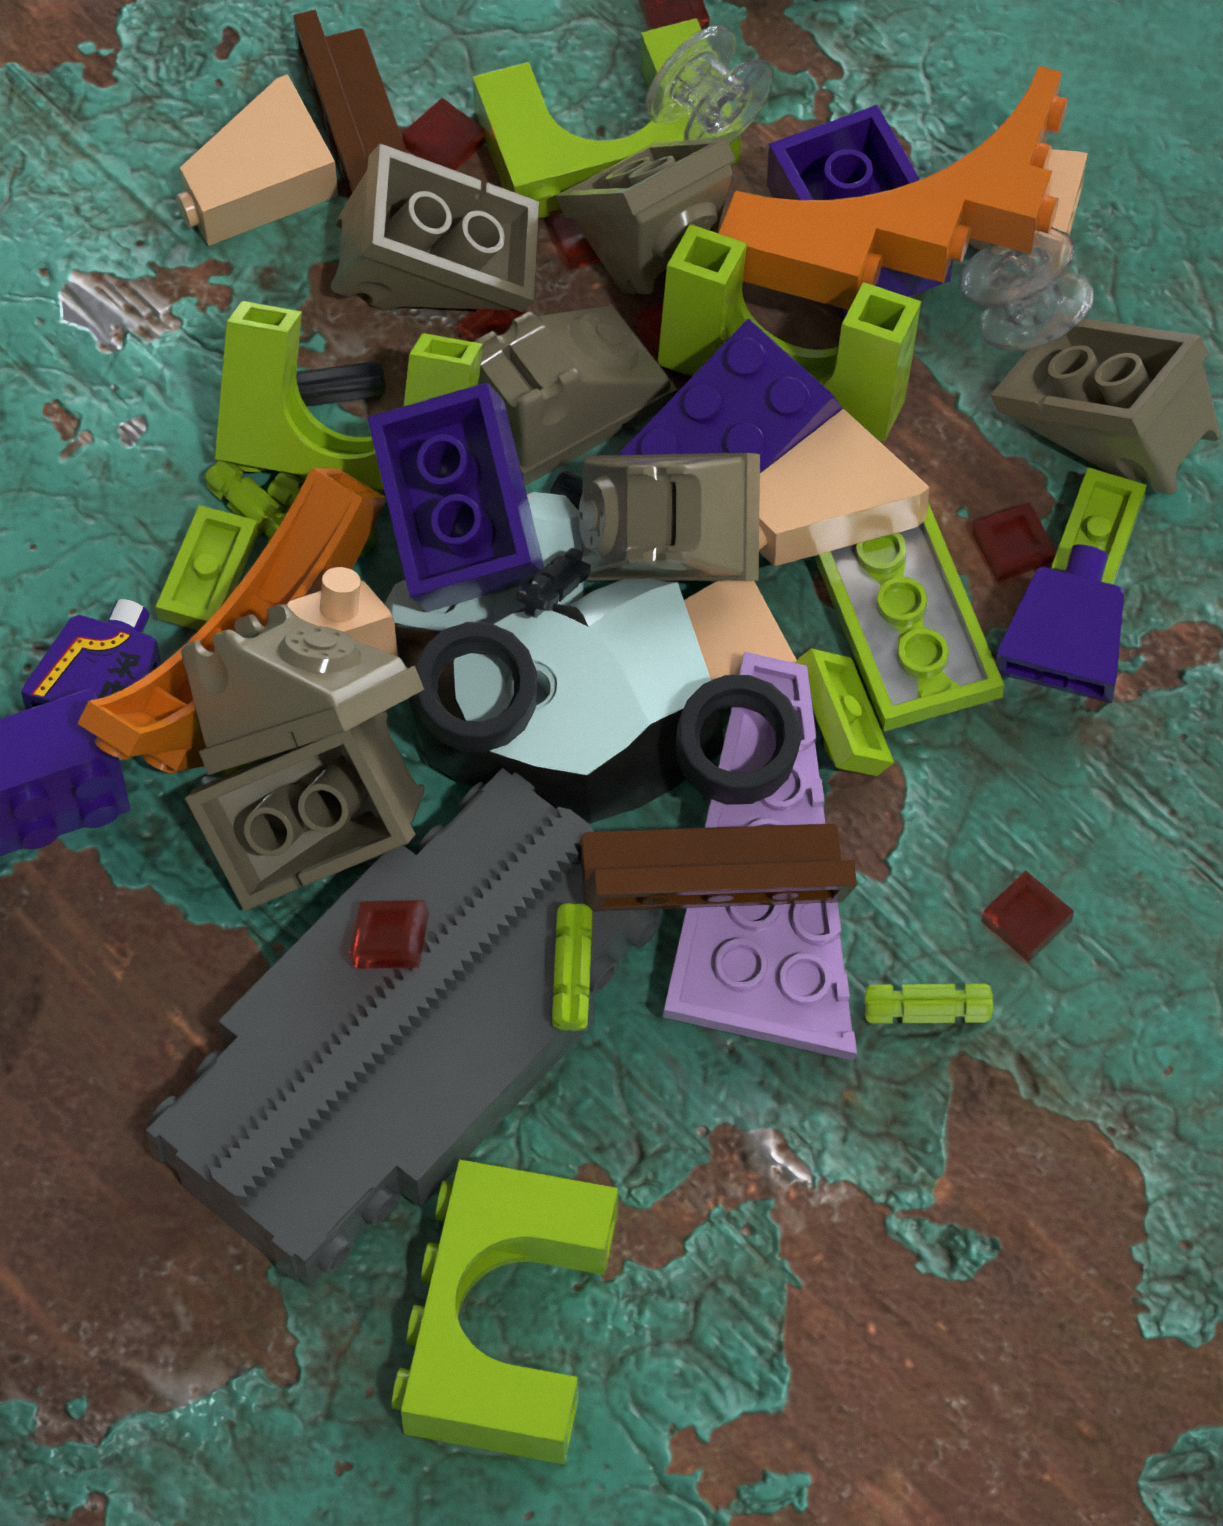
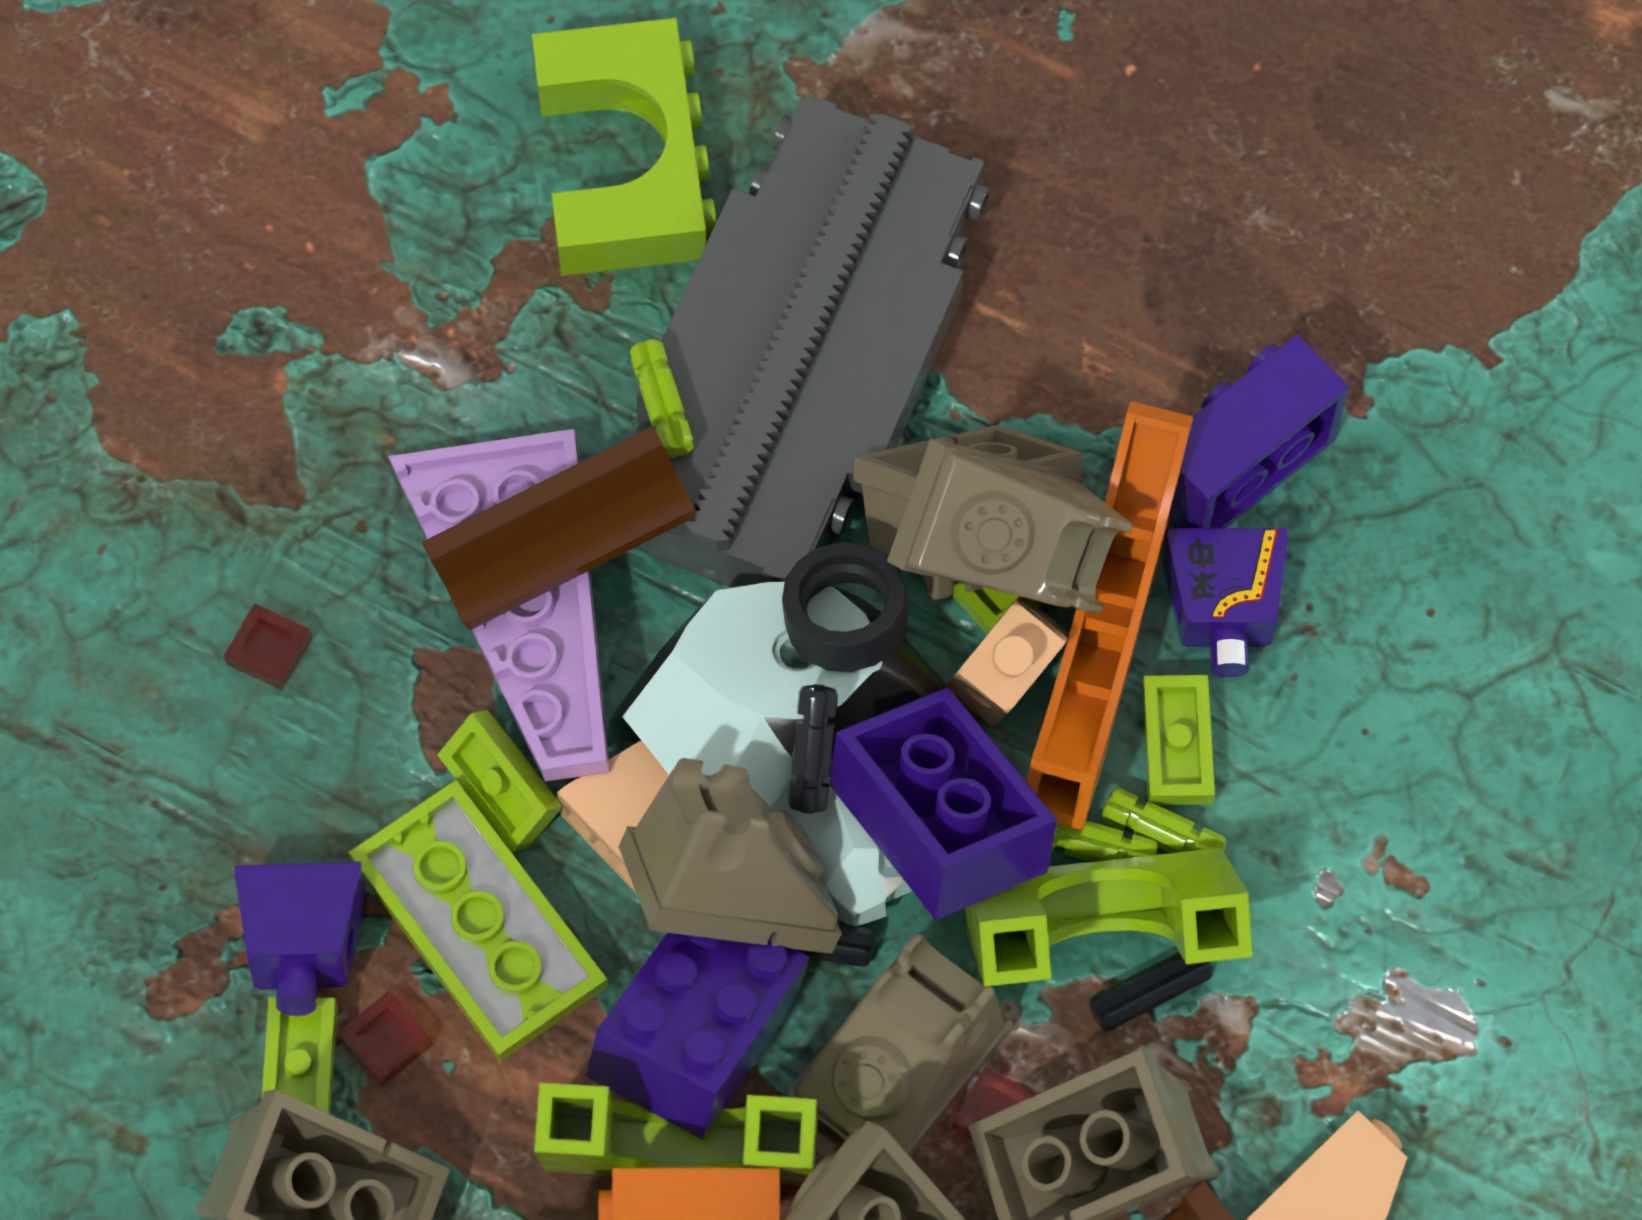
camera: 160 degrees right, 5 degrees up
clear red tile [349,900,430,969] -> none
black tyre [675,675,801,805] -> none
light nougat slope [759,409,930,566] -> none
lime axle [864,984,993,1024] -> none

